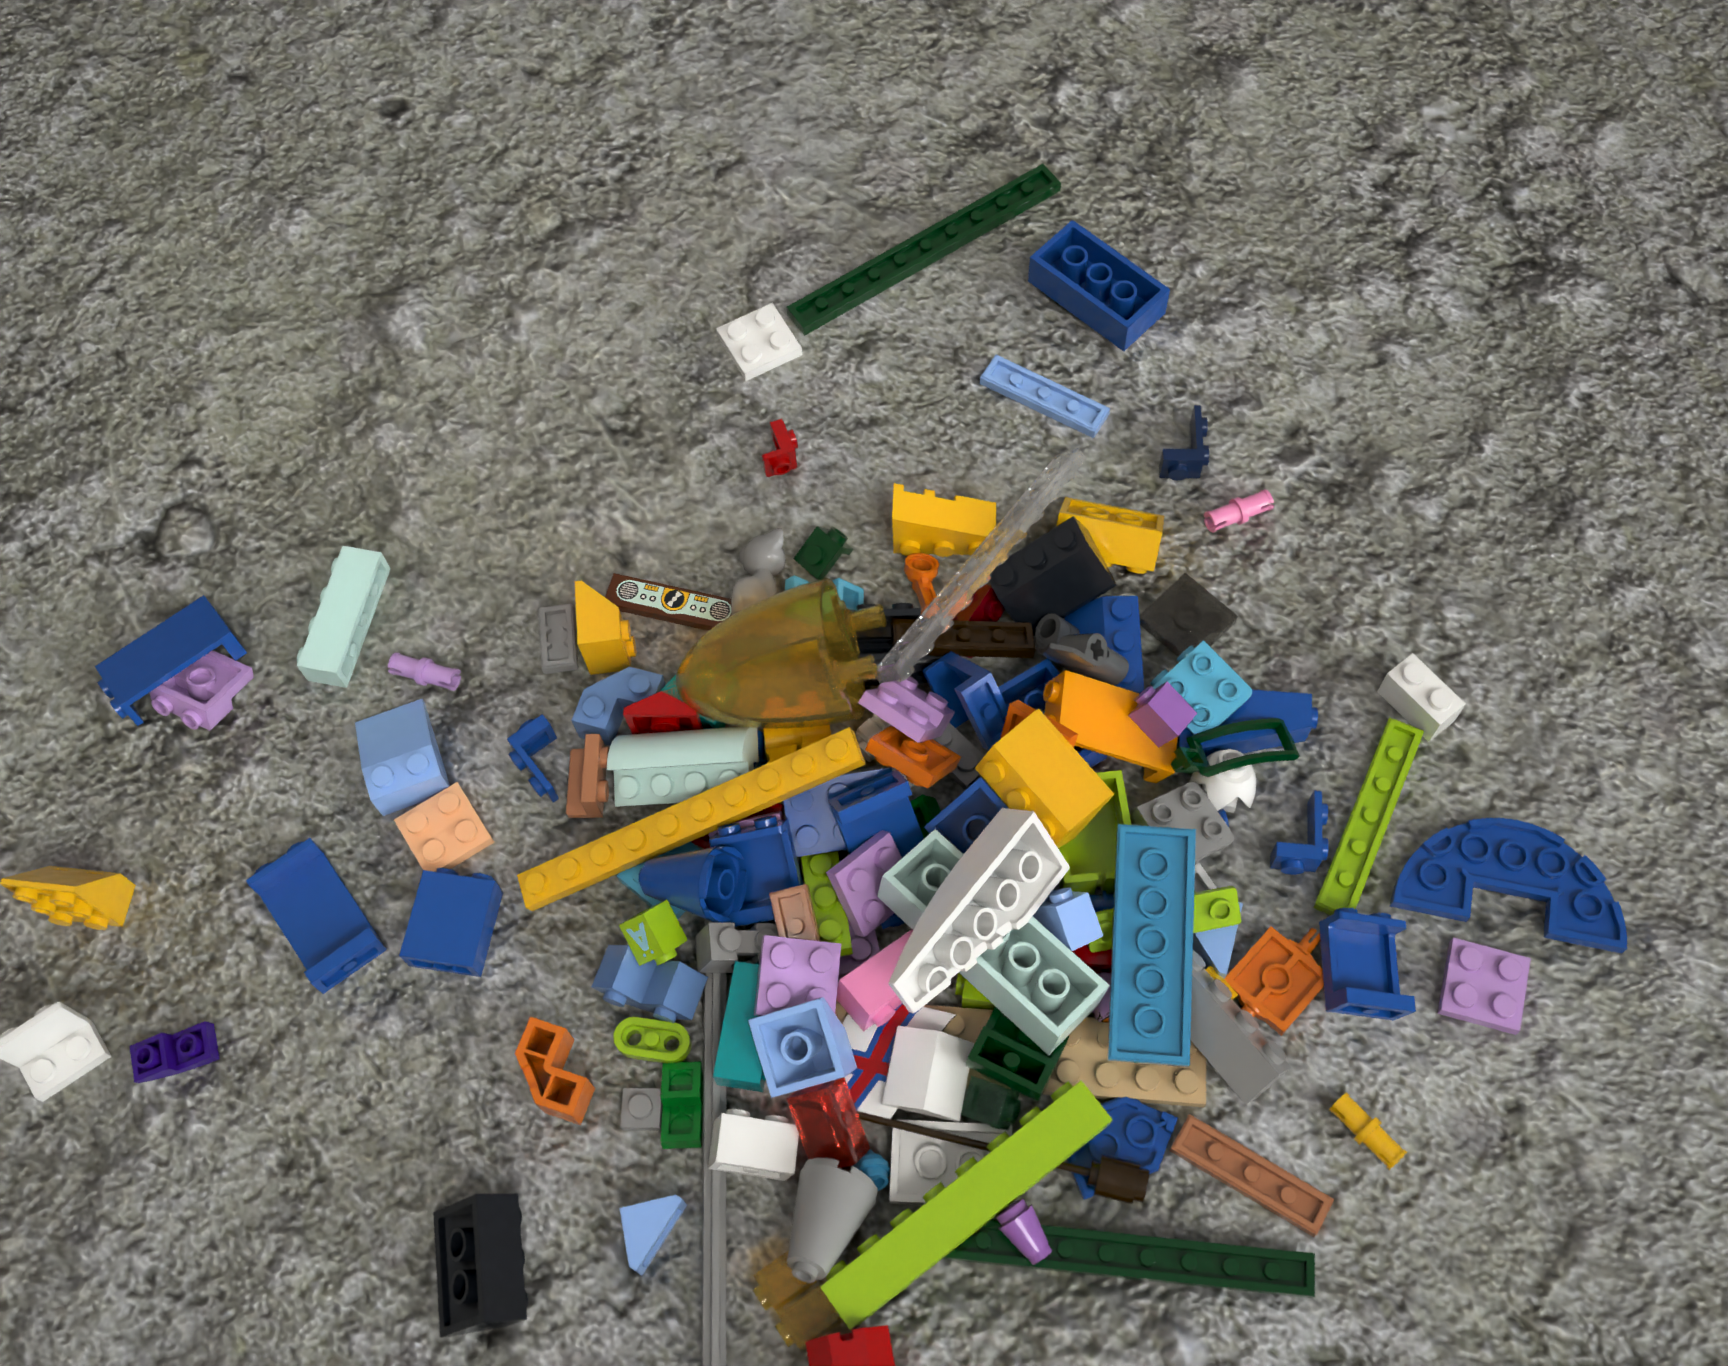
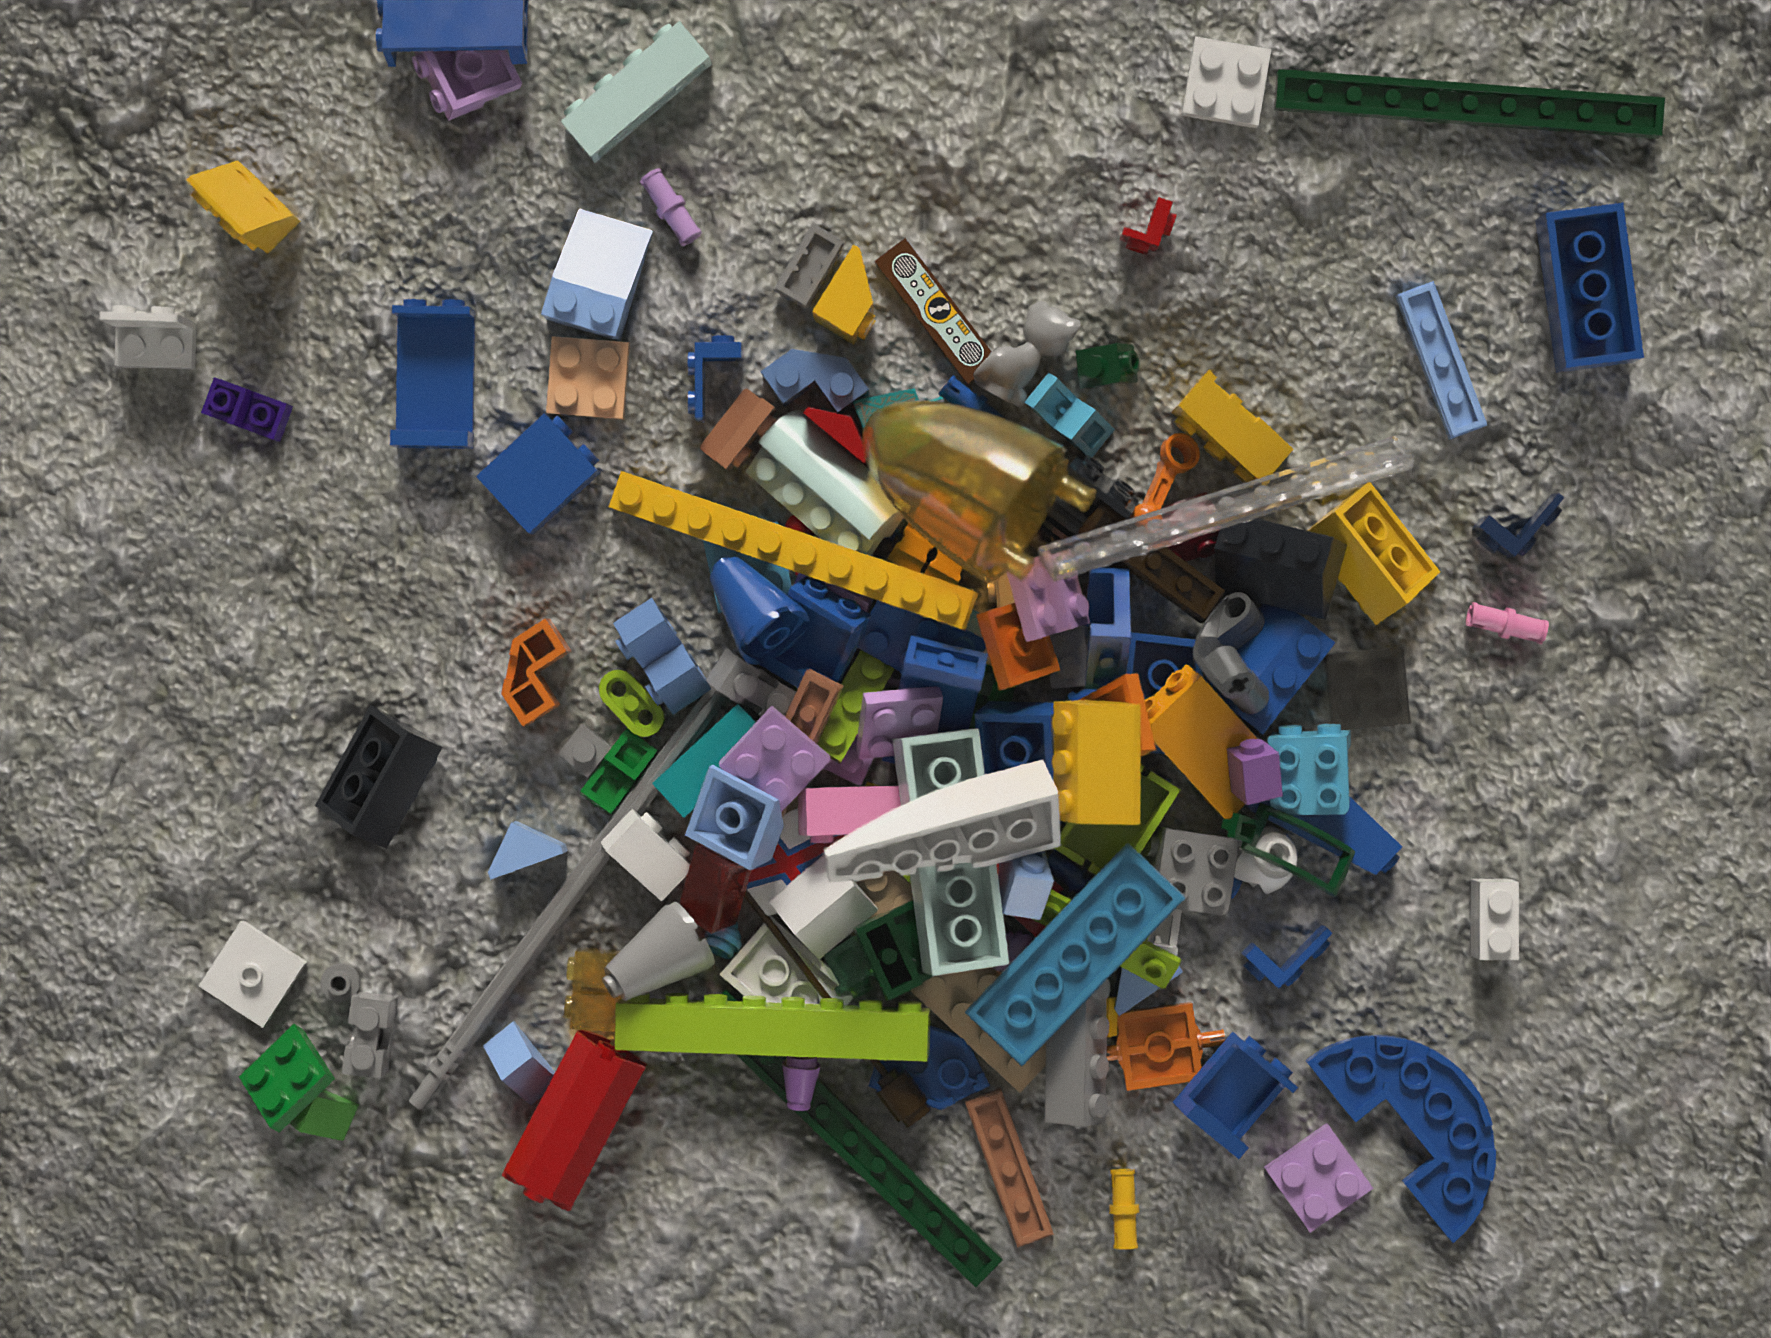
camera: 35 degrees right, 25 degrees up
lime brick [619,900,688,966] -> none
lime tile [1313,717,1424,915] -> none

